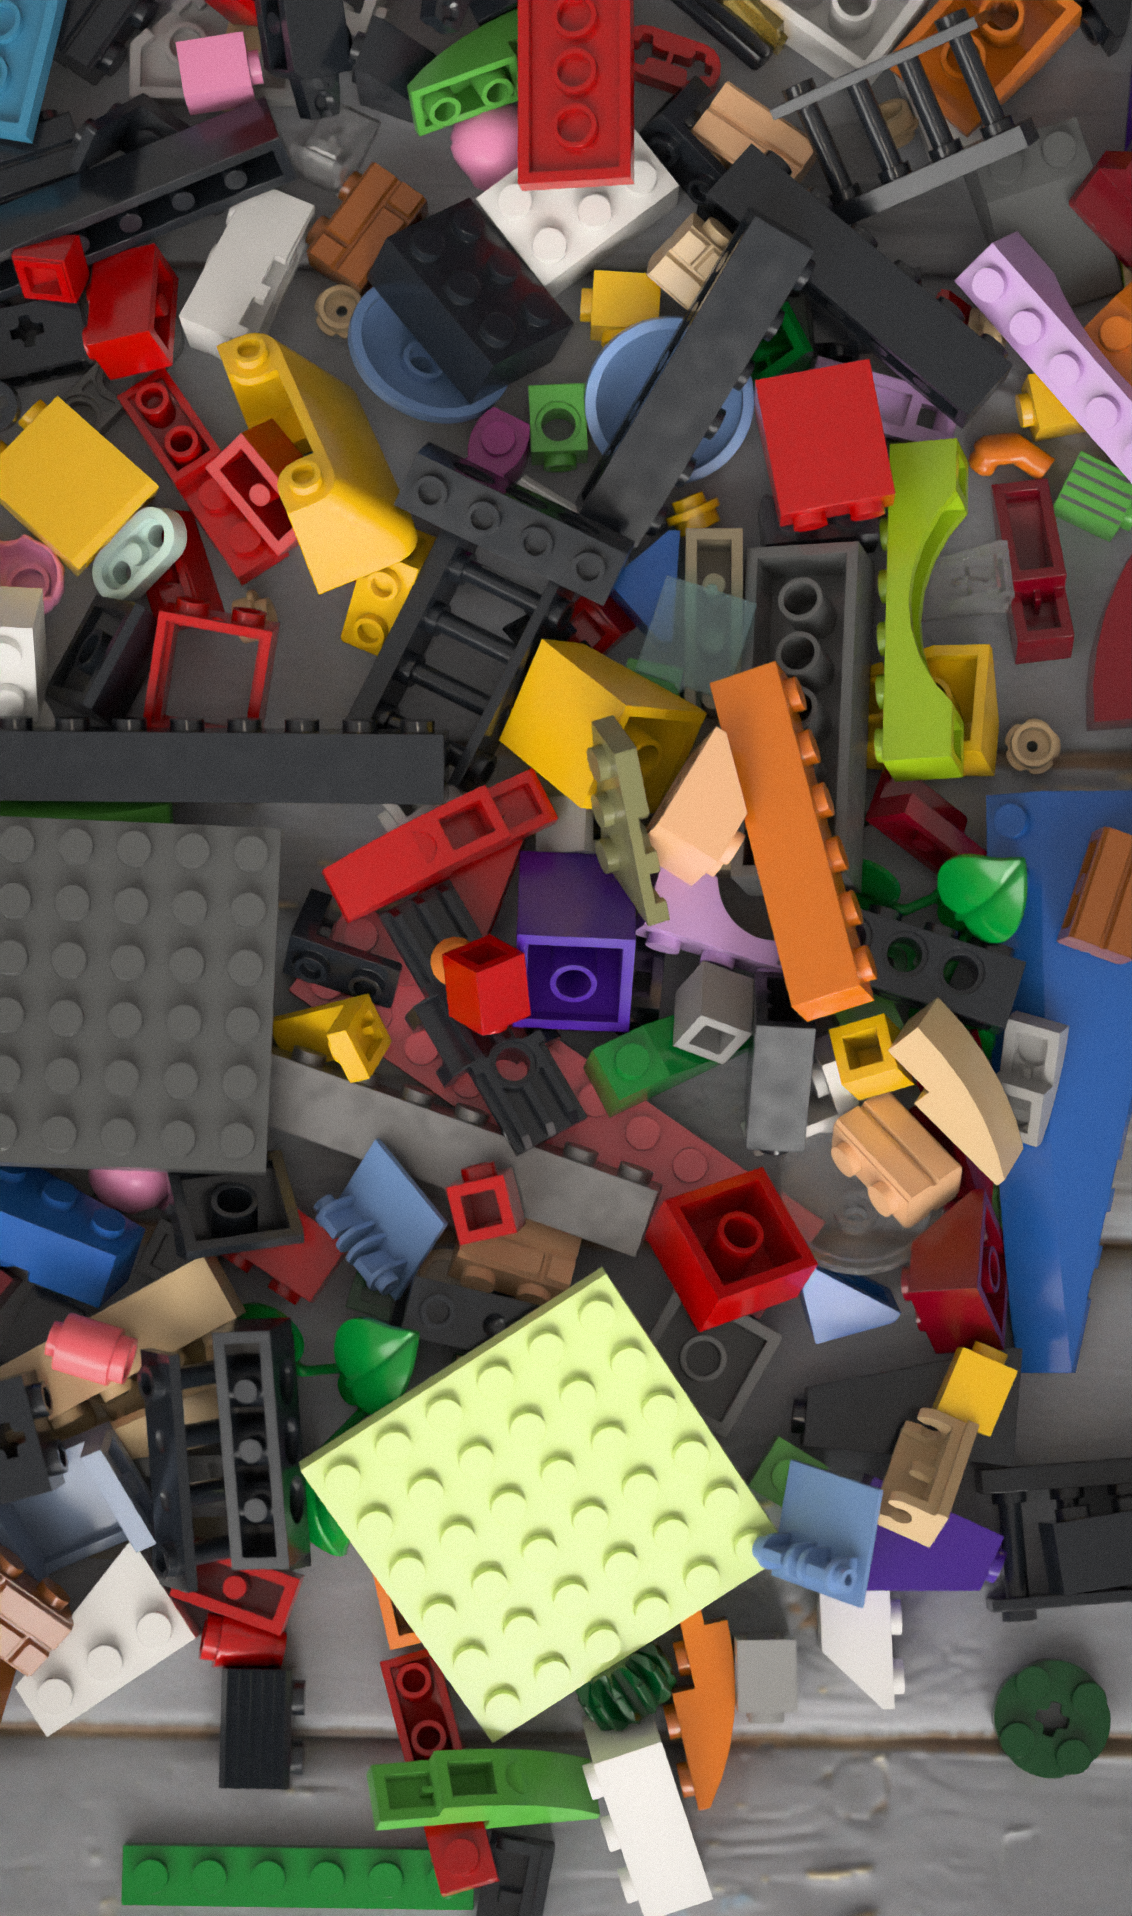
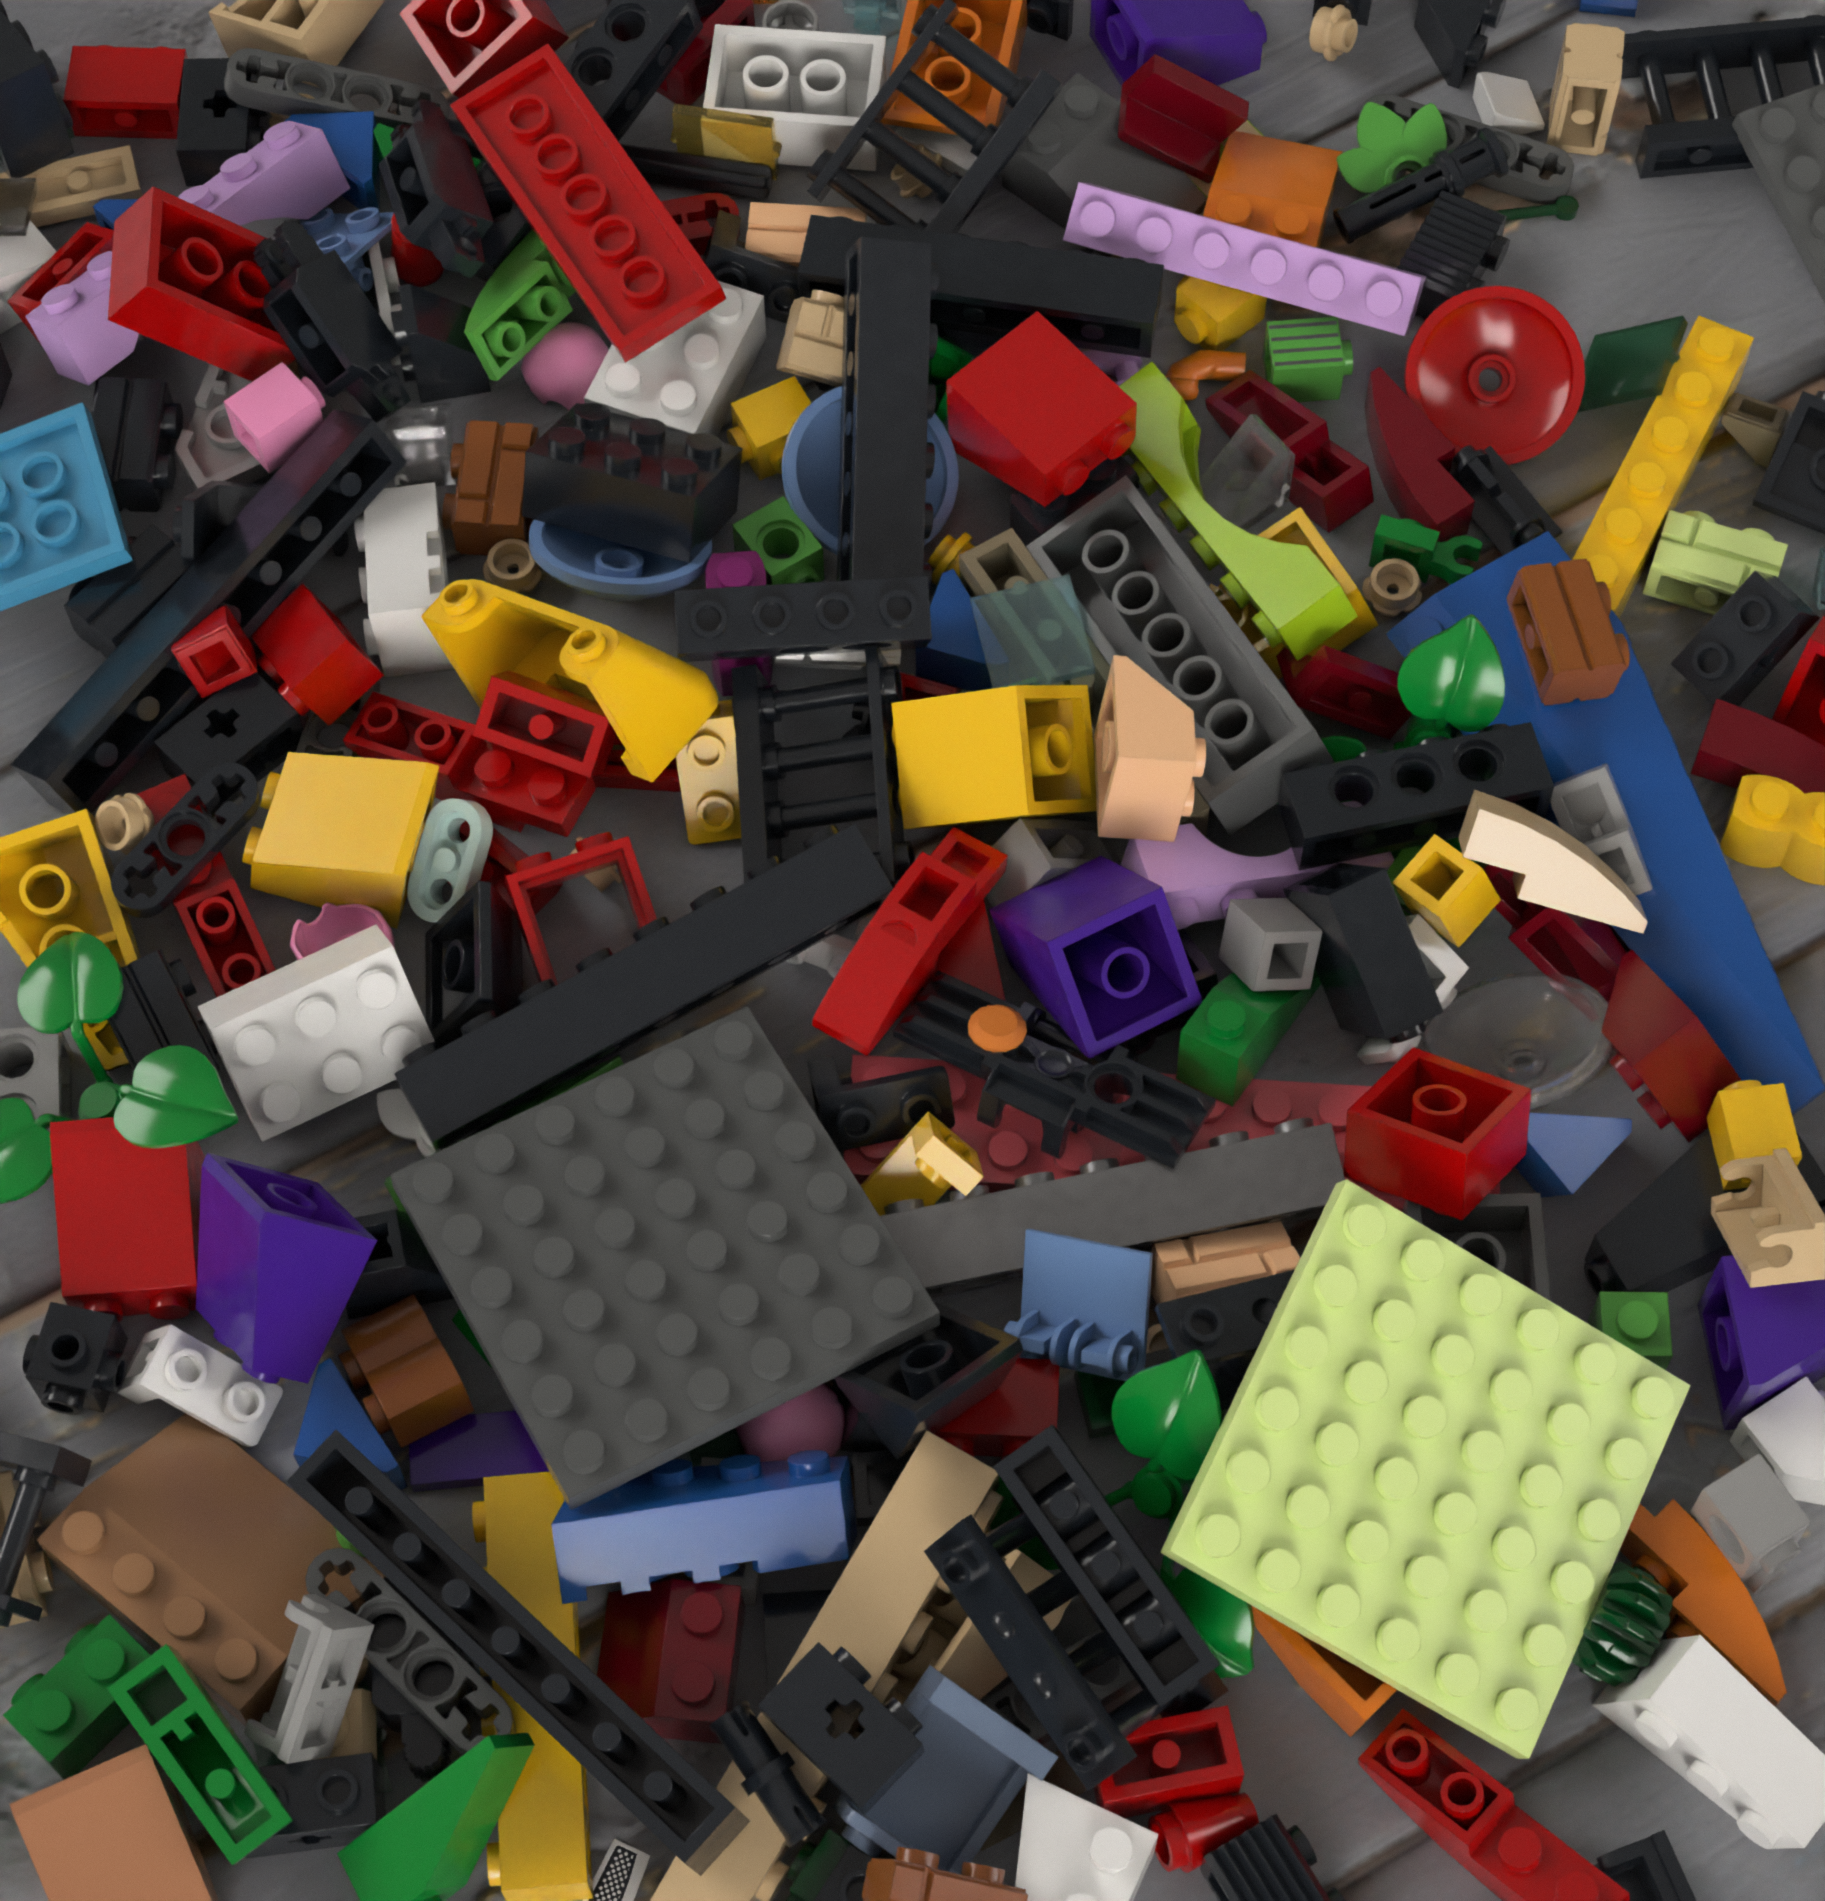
camera: 30 degrees left, 20 degrees down
coral brick [45,1313,138,1386] -> none
bright green slope [366,1748,601,1831] -> none
red brick [442,934,531,1036] -> none
red brick [446,1161,526,1246] -> none
olive wing [587,715,670,927] -> none
orange brick [710,661,878,1022] -> none
medium blue hinge [752,1459,883,1608] -> none
light nougat brick [831,1092,963,1229] -> none
none -> green plate [1369,514,1483,584]

